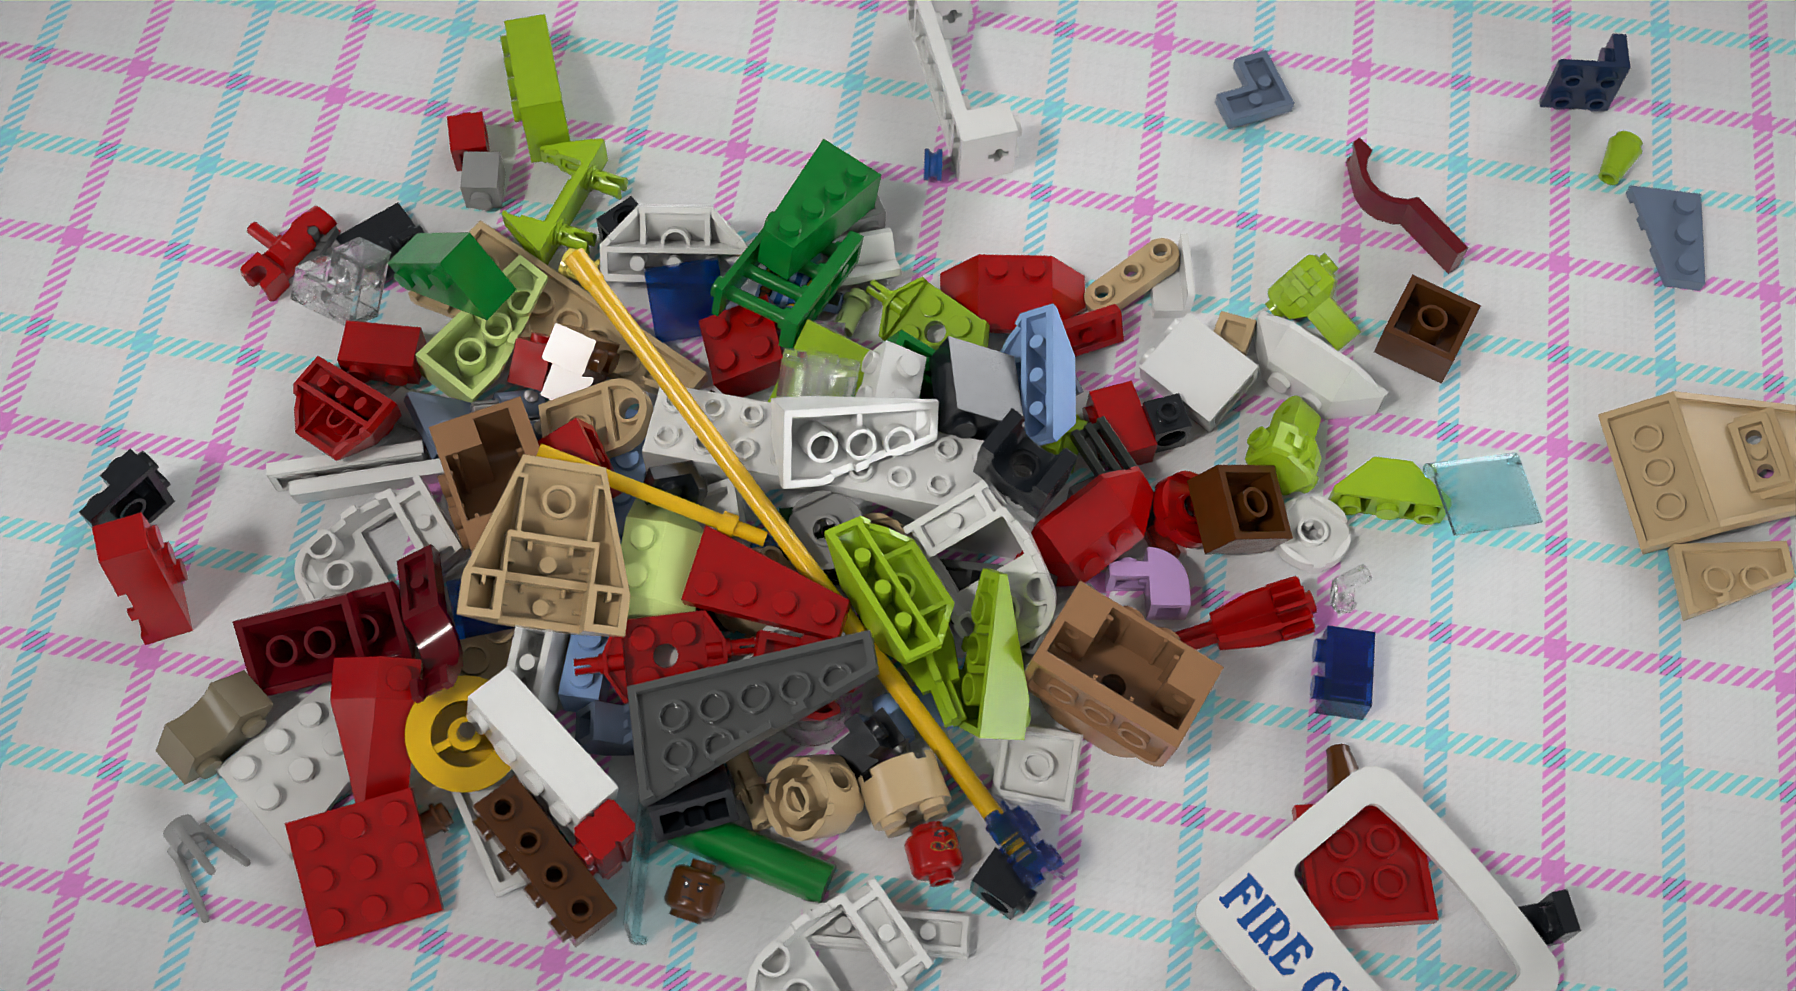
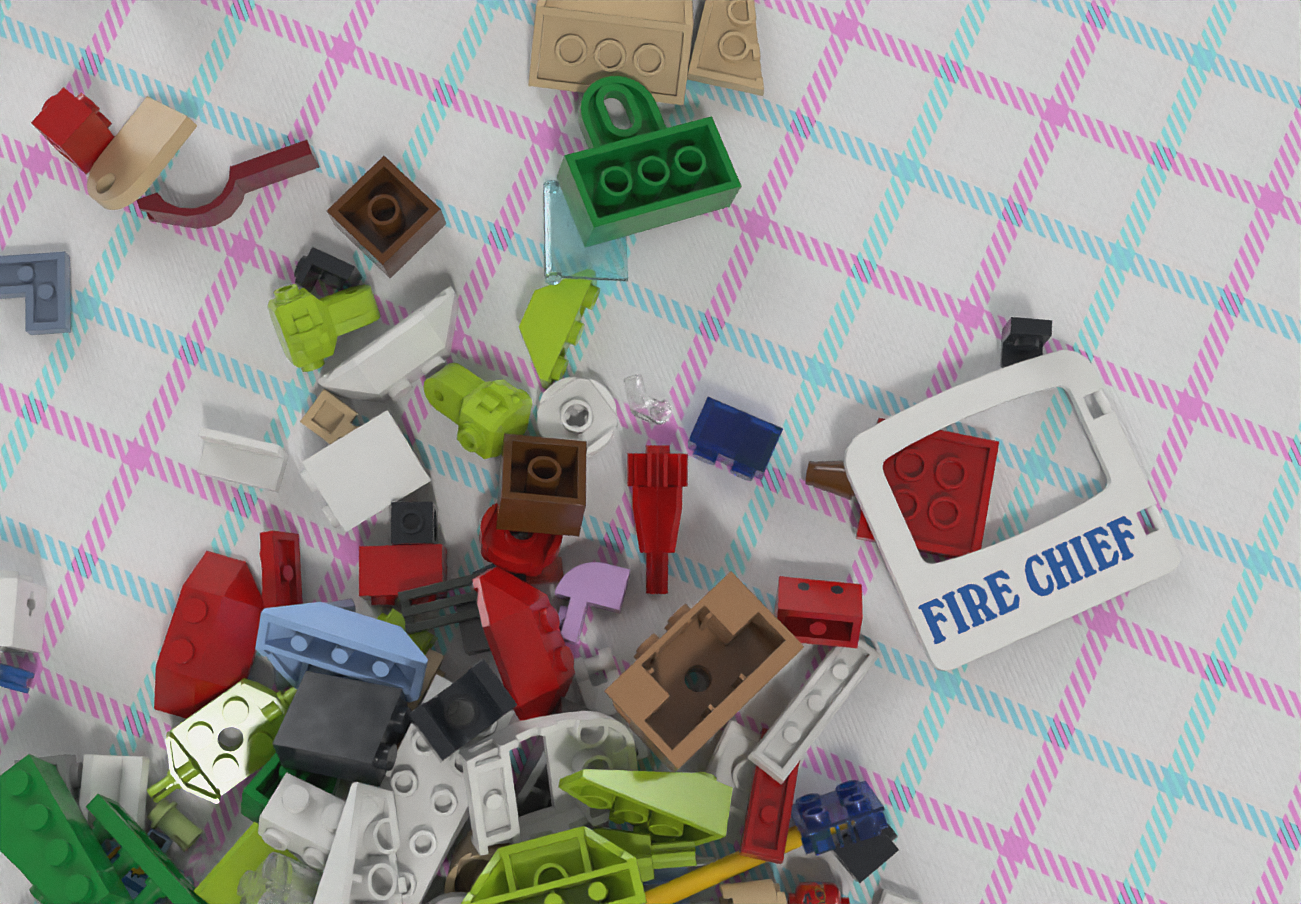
camera: 70 degrees left, 15 degrees up
tan plate [1084,238,1180,312] -> none
none -> red brick [31,87,115,175]
none -> tan tile [87,96,197,210]
none -> black bracket [294,247,362,293]
none -> green brick [557,76,742,248]
none -> red tile [739,728,800,864]
none -> white tile [748,638,881,784]
none -> red brick [774,576,863,648]

